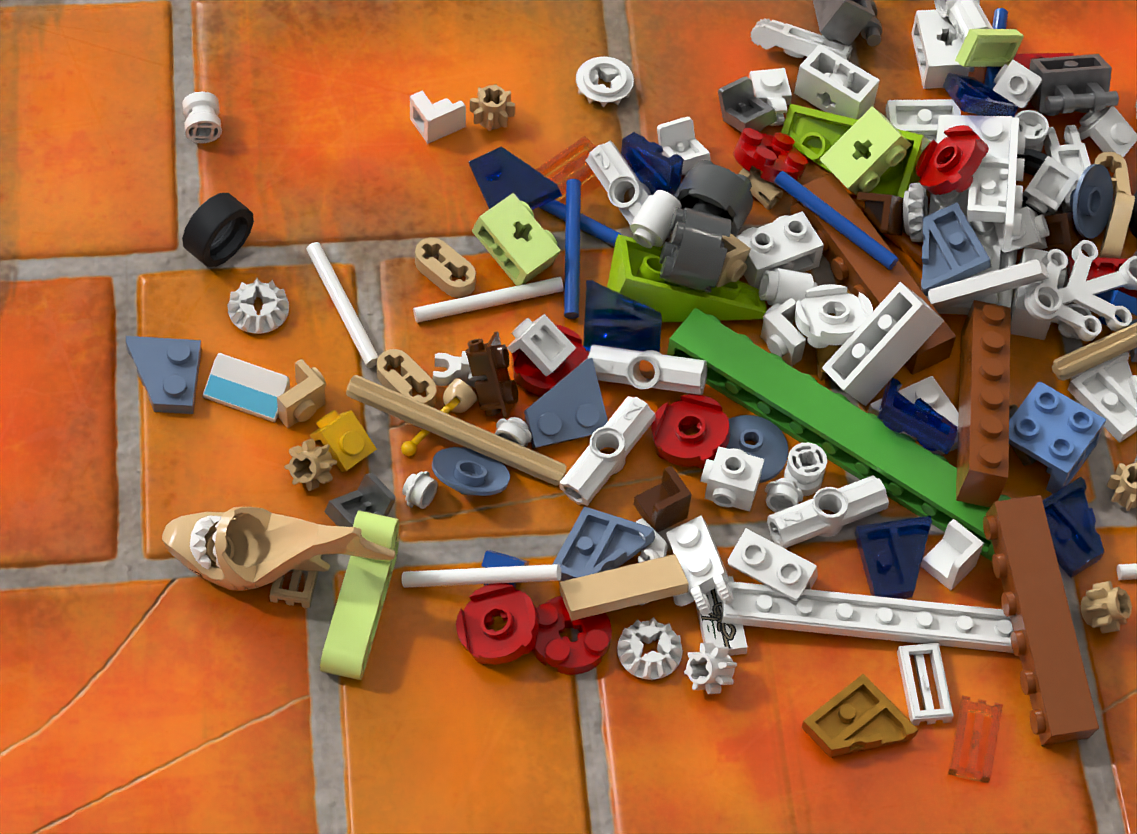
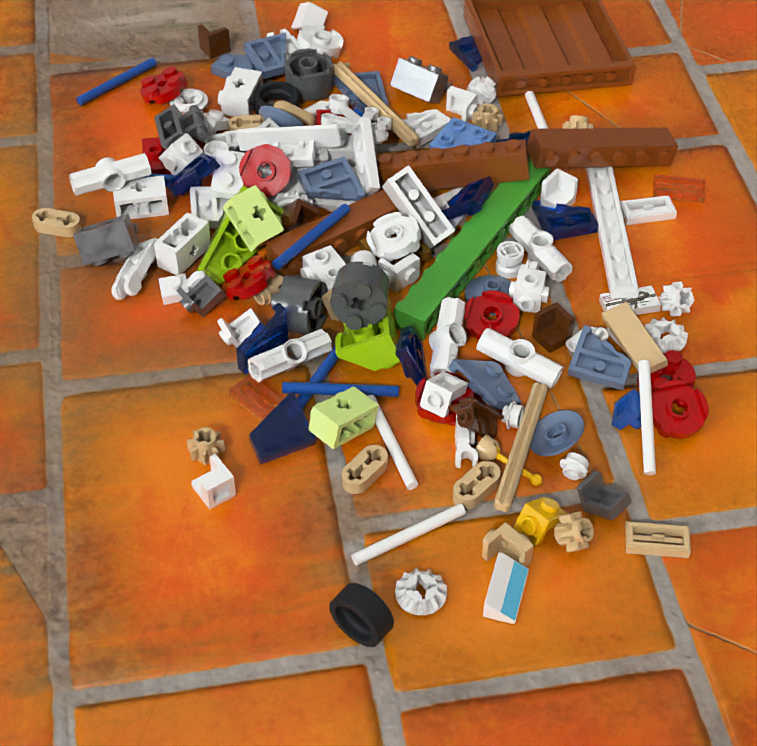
camera: 90 degrees left, 10 degrees down
sand blue wing [126,336,202,414] -> none
tan piece [162,506,395,591] -> none
white wheel [182,91,222,143] -> none
yellowish green beam [320,510,399,680] -> none
white gear [576,57,634,108] -> none
white brick [630,190,682,248] -> none
white hinge [666,515,734,616] -> none
white bracket [728,528,818,601] -> none
pearl gold wing [802,674,918,757] -> none
yellowish green tile [955,29,1024,67] -> none

